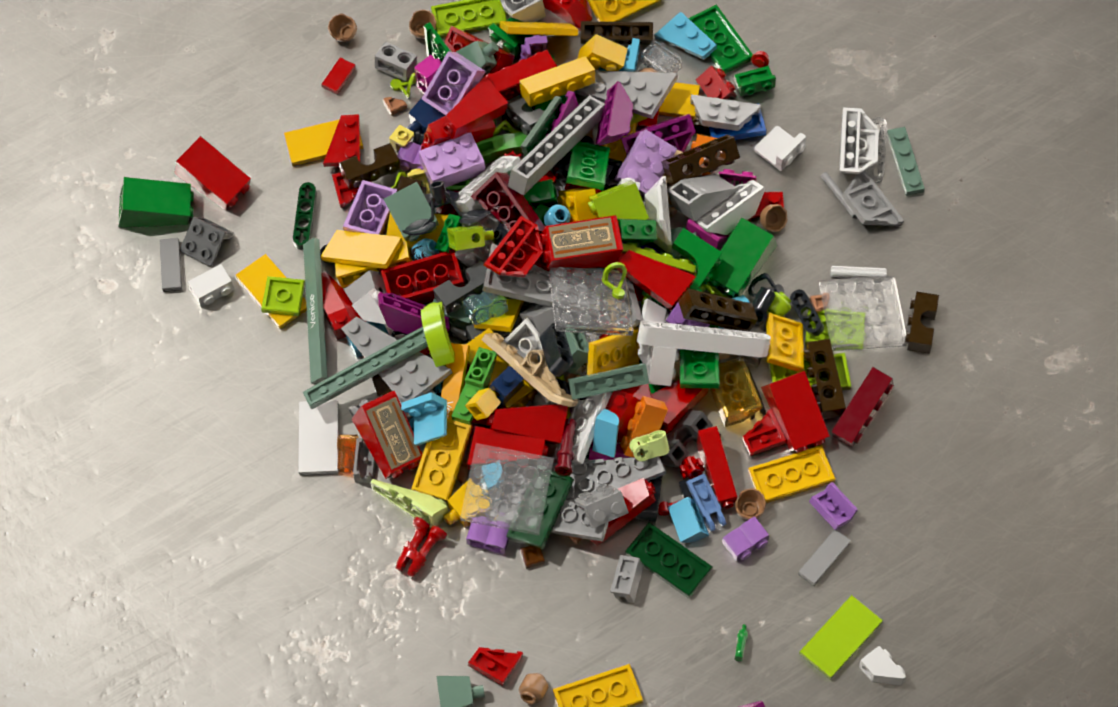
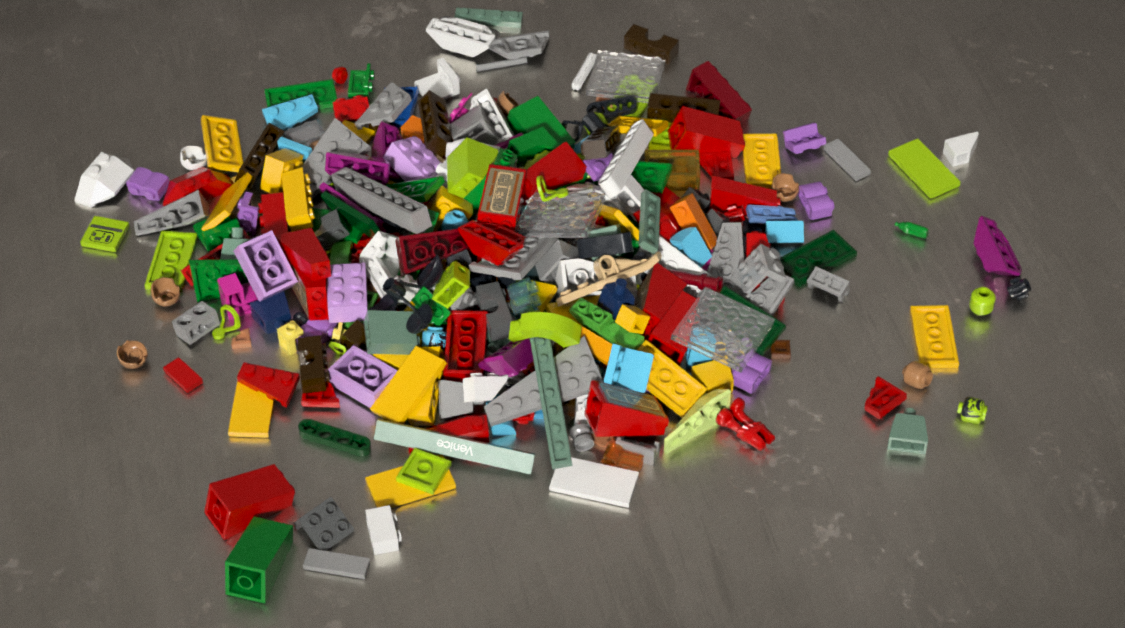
camera: 75 degrees left, 15 degrees down
yellowish green piece [630,430,670,461] -> none

